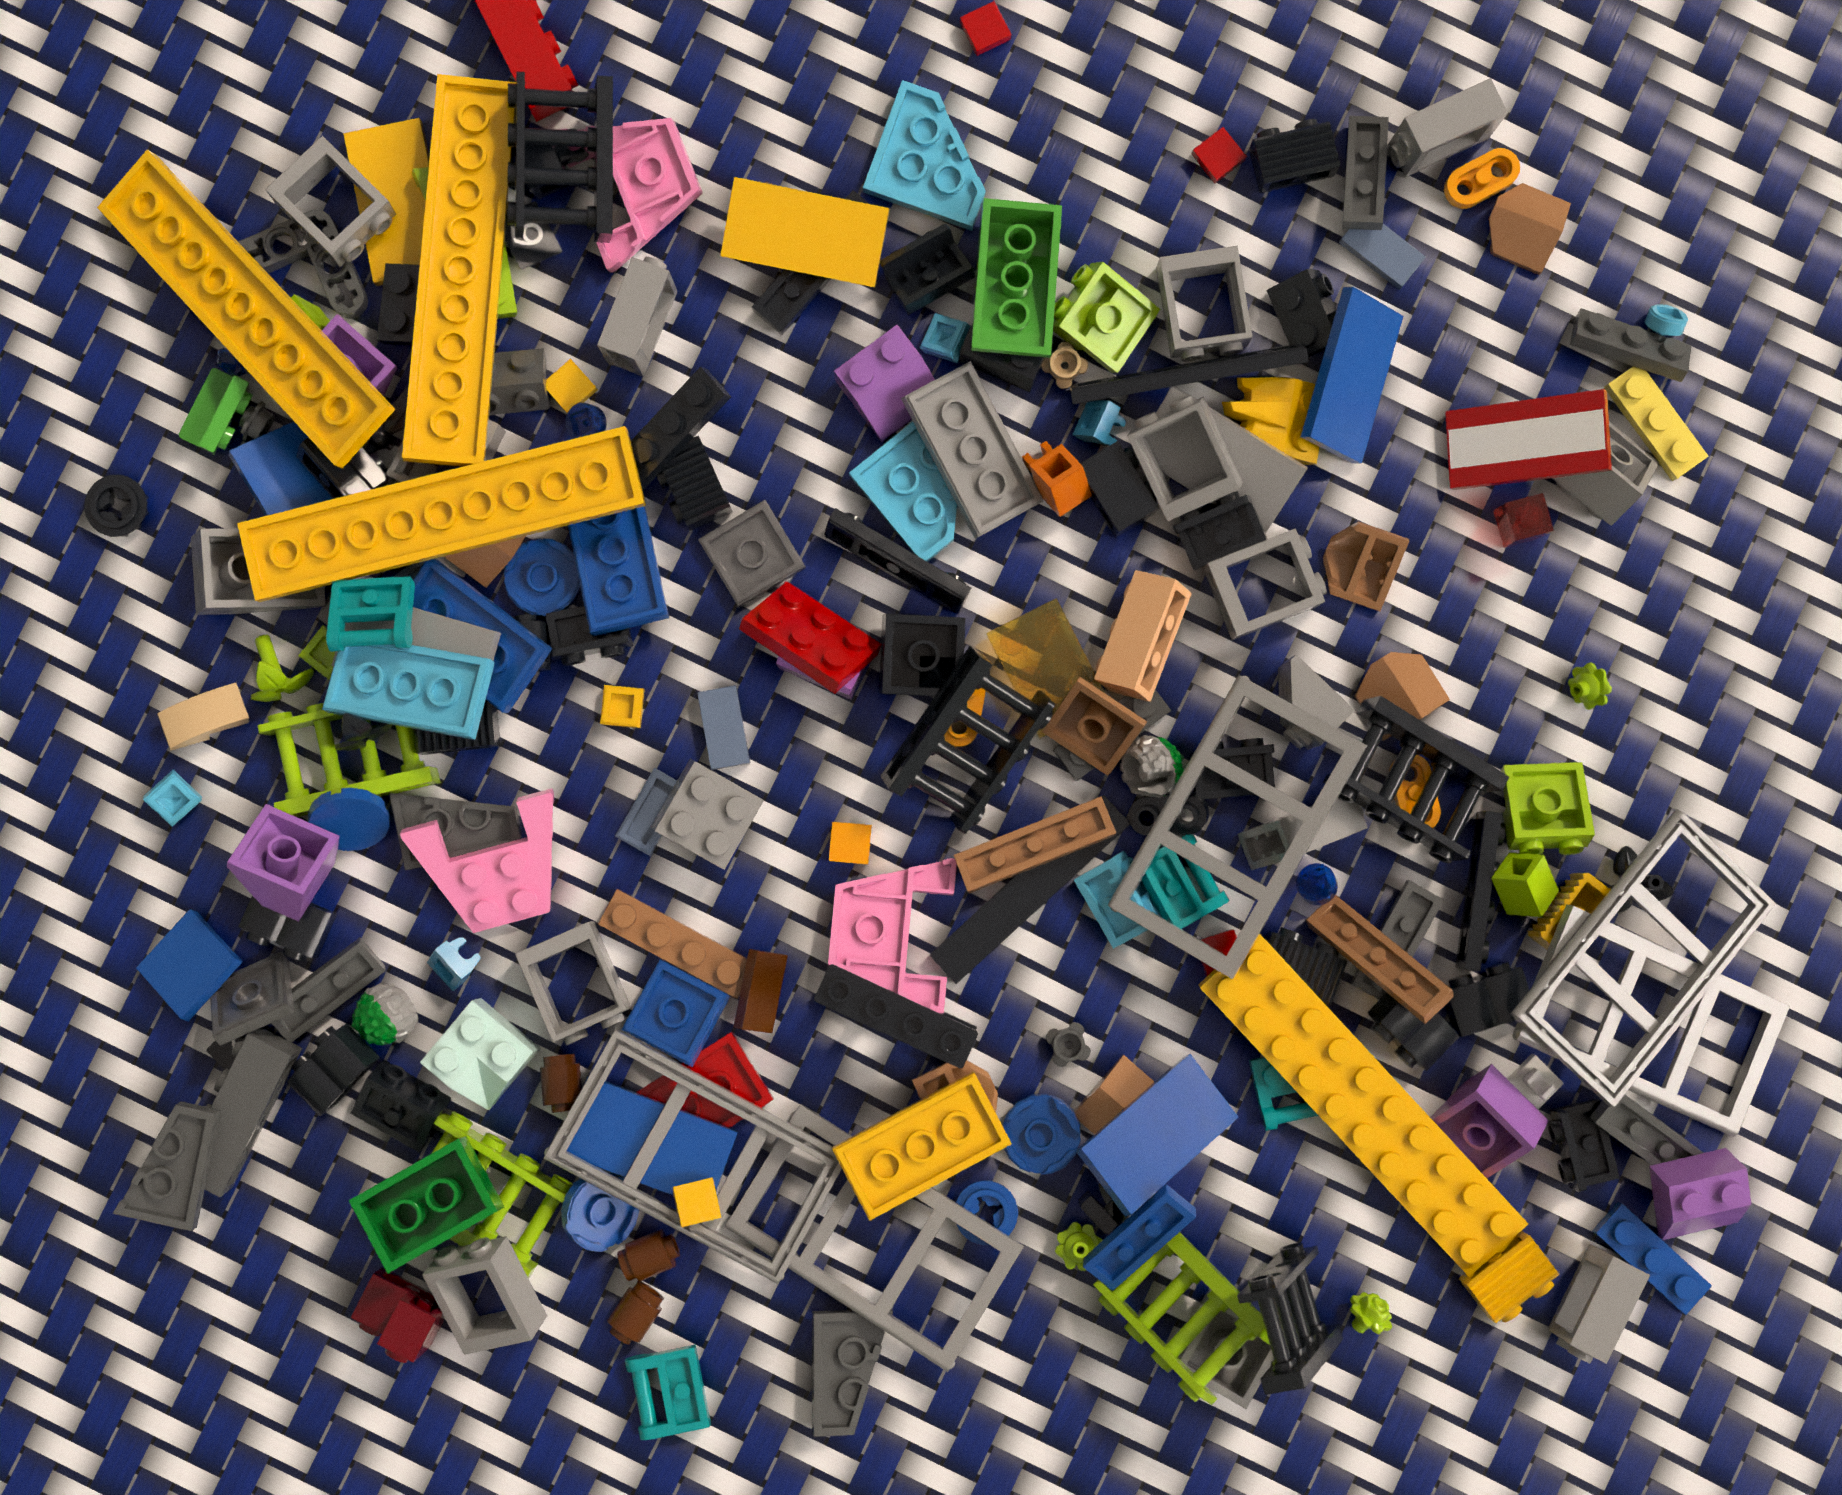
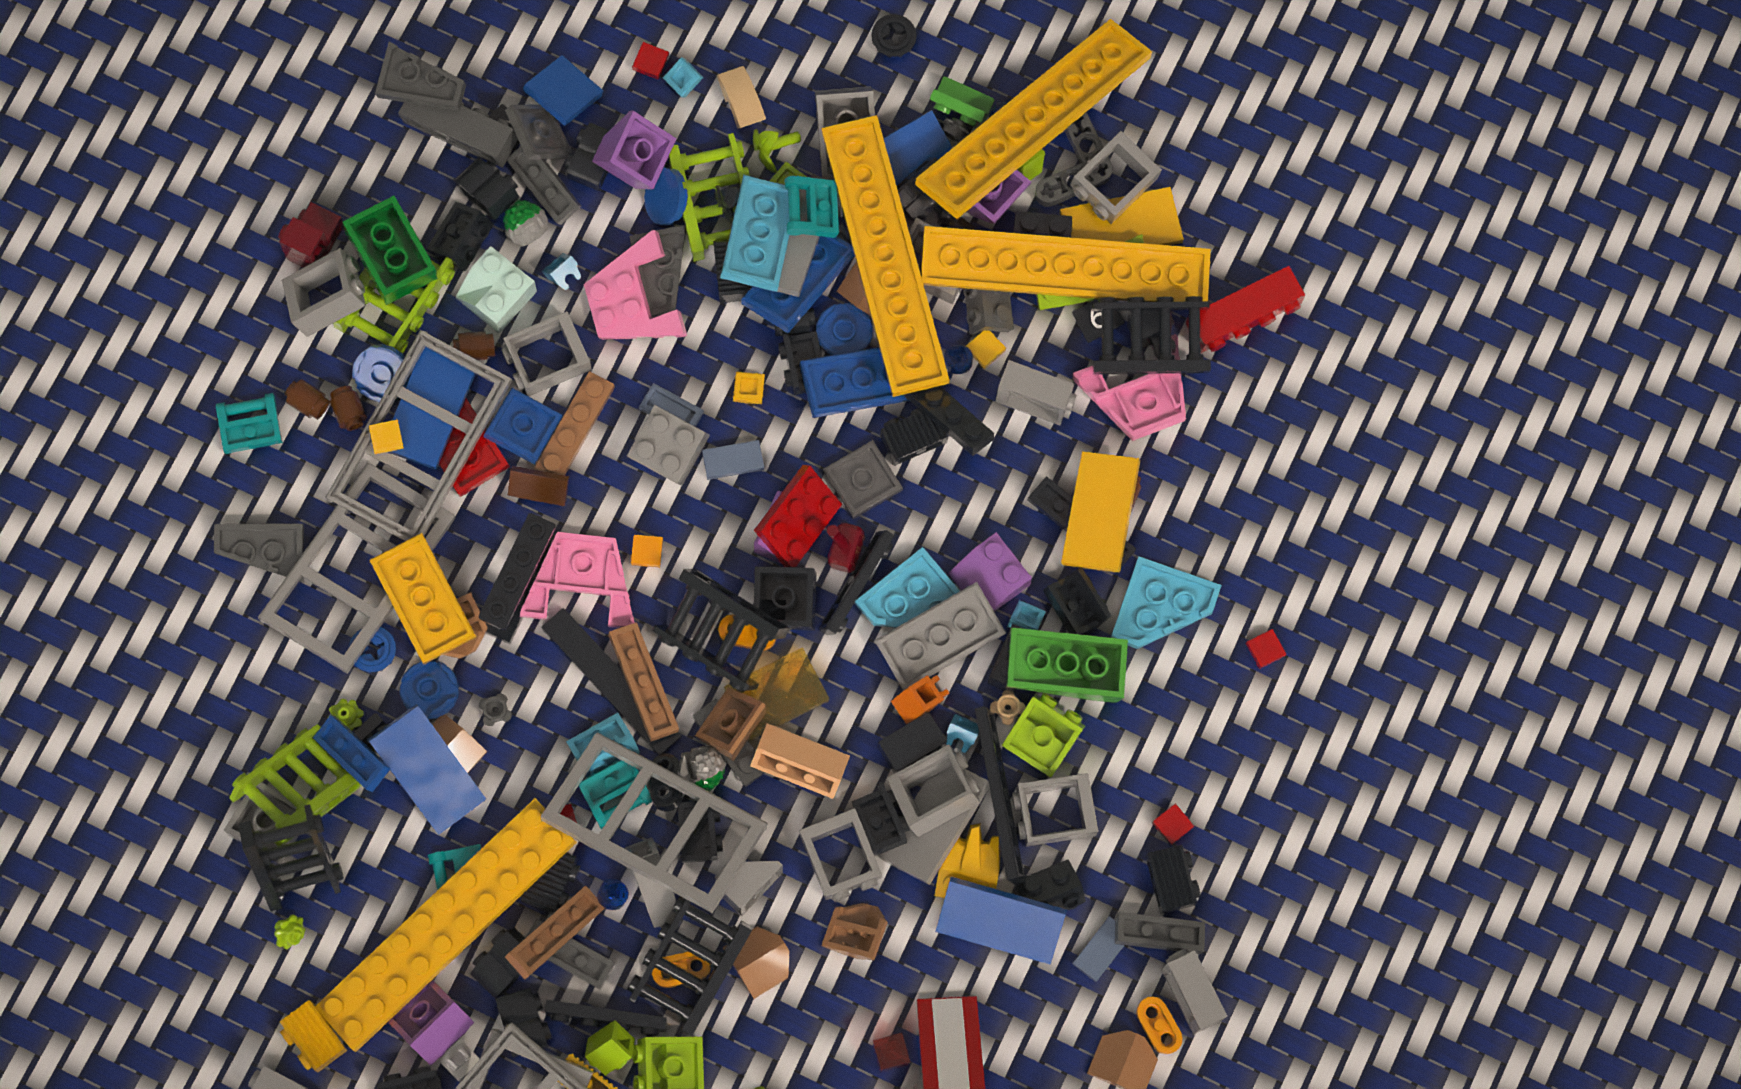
camera: 85 degrees right, 10 degrees down
none -> red tile [632,42,669,80]
none -> dark red piece [827,523,865,573]

